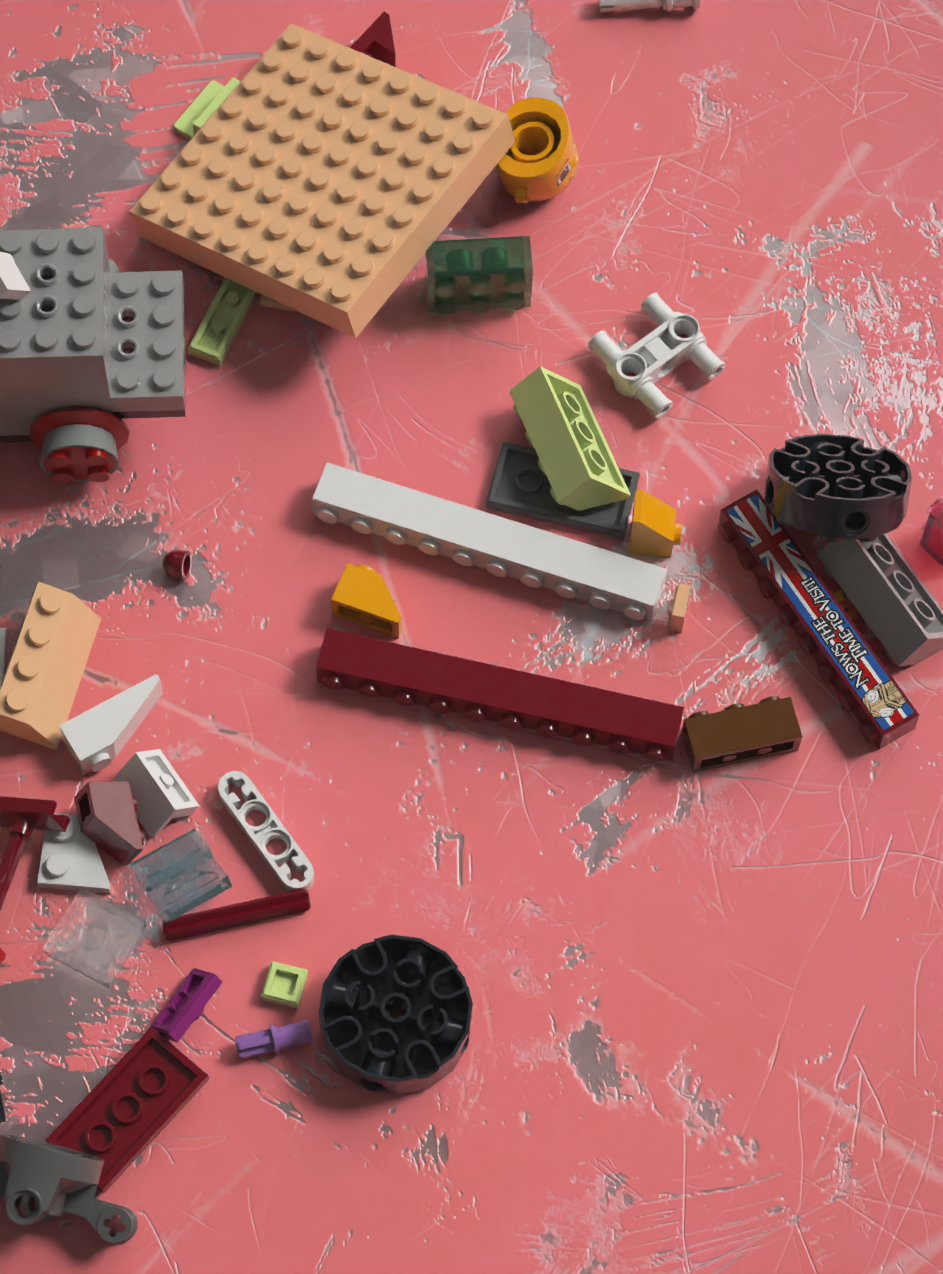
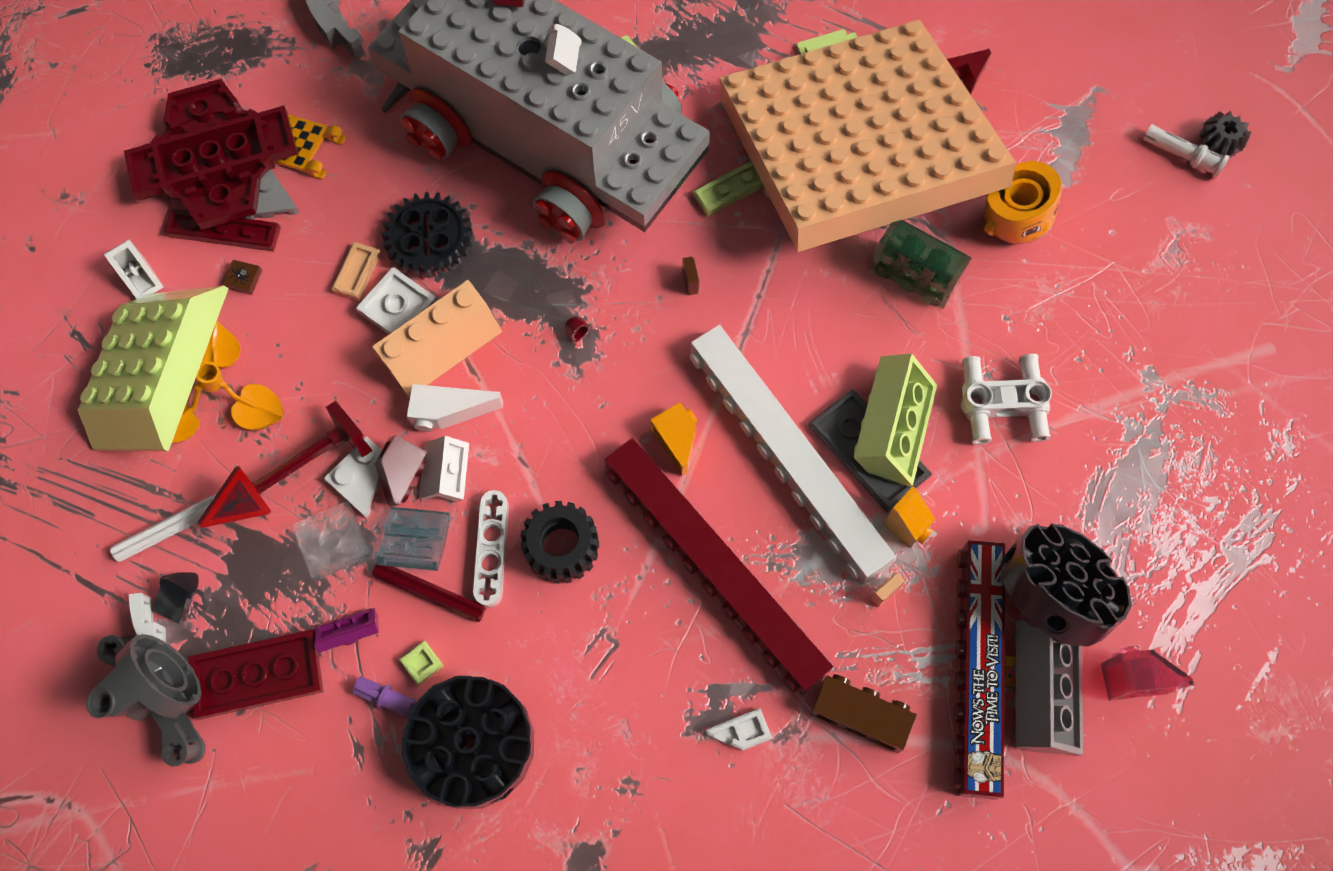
camera: 40 degrees right, 5 degrees up
none -> black tyre [521,501,599,584]
none -> reddish brown tile [682,256,699,295]
none -> white tile [706,708,772,751]

